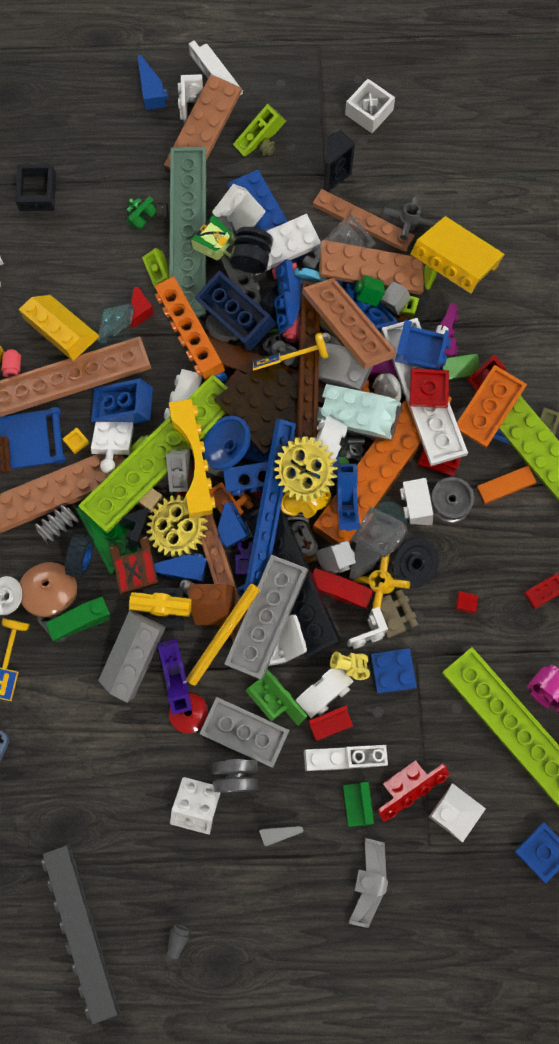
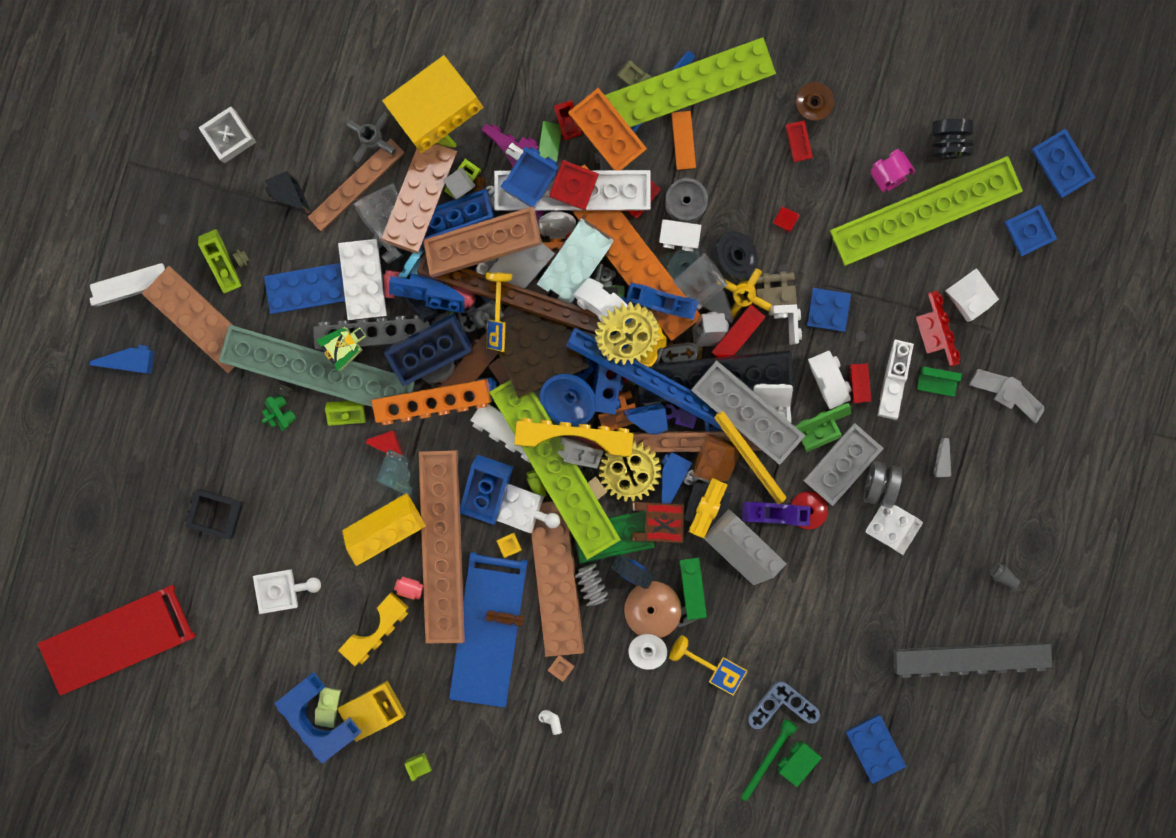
camera: 65 degrees left, 15 degrees up
black slope [118,508,149,549] -> none
white bracket [178,74,203,125] -> none
white bracket [212,184,265,231] -> none
black wheel [230,227,273,274] -> none
light yellow connector [330,651,370,680] -> none
green brick [355,275,385,307] -> none

